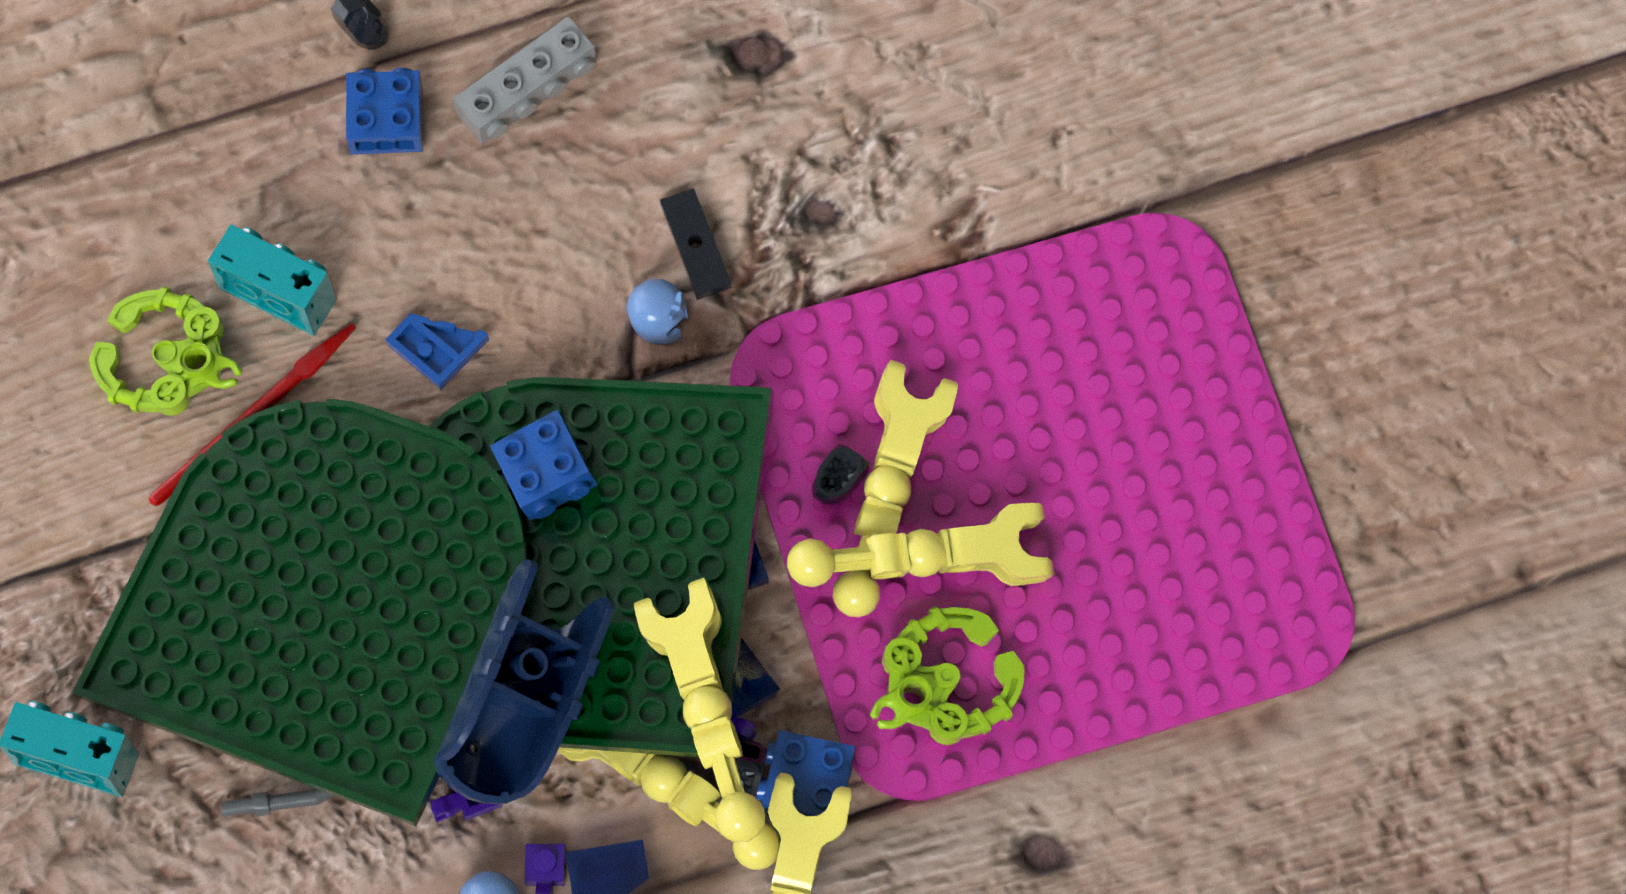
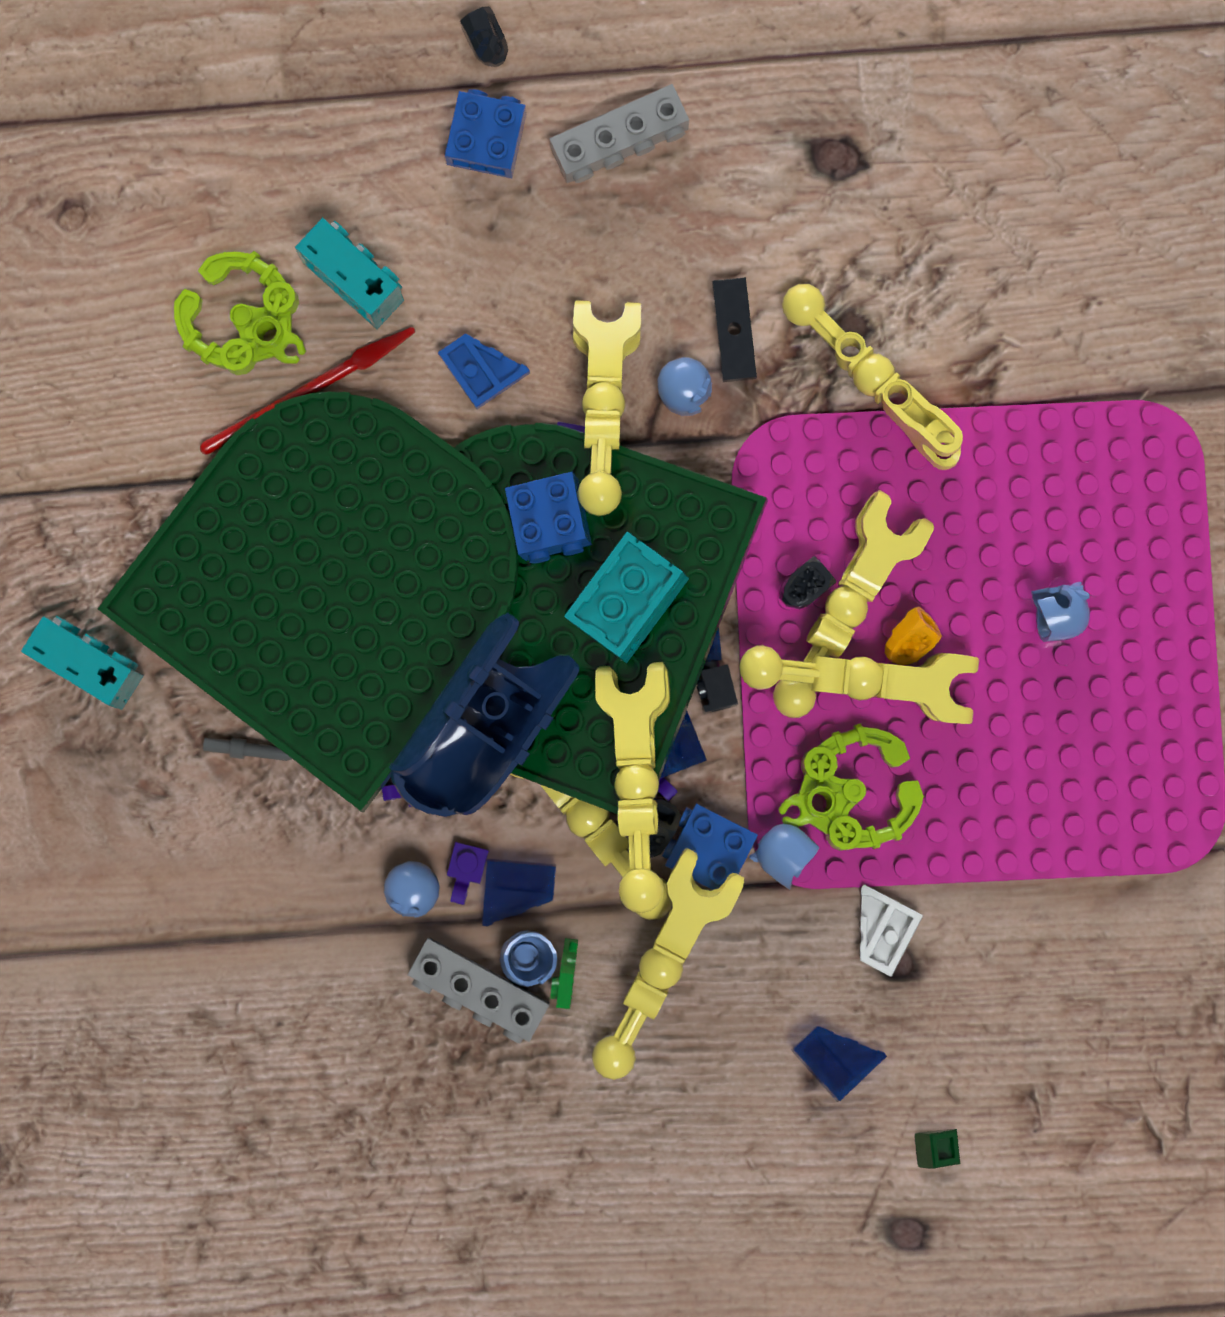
camera: 15 degrees right, 15 degrees up
none -> teal piece [564,532,689,663]
none -> light yellow piece [573,300,641,516]
none -> black brick [696,660,738,714]
none -> medium blue helmet [749,824,819,890]
none -> light yellow piece [782,284,963,470]
none -> white wing [860,884,923,977]
none -> light orange rock [884,606,942,665]
none -> medium blue helmet [1031,582,1090,642]

